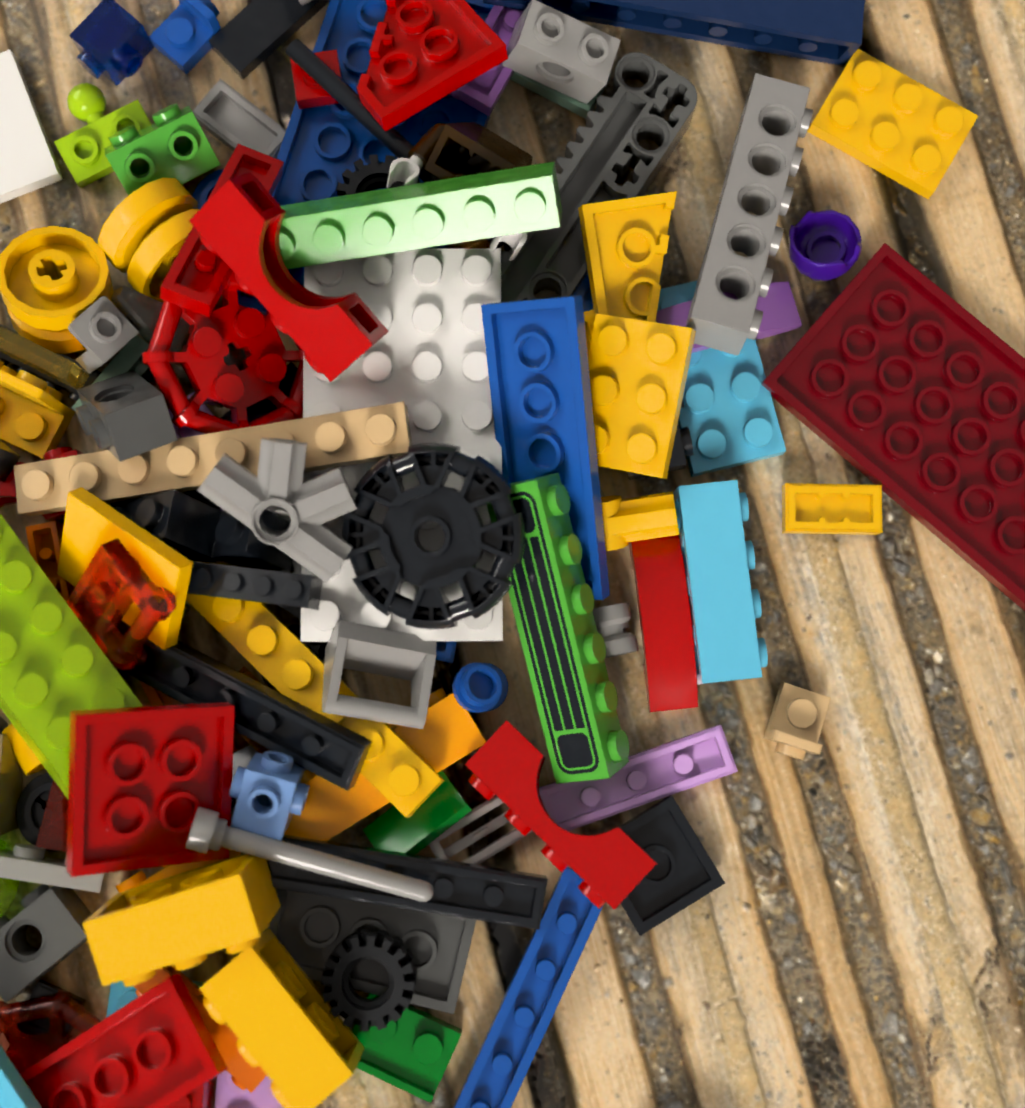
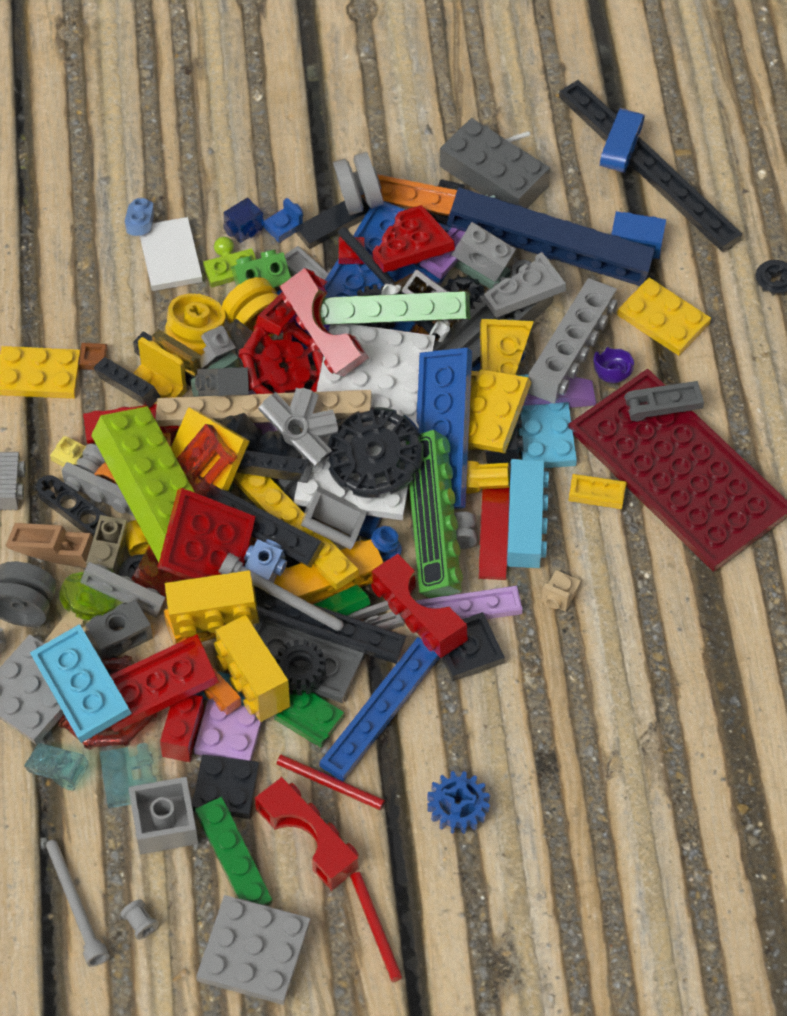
camera: 10 degrees right, 25 degrees down
none -> black gear [444,274,484,309]
none -> light grey wing [484,252,566,318]
none -> dark grey plate [624,381,704,421]

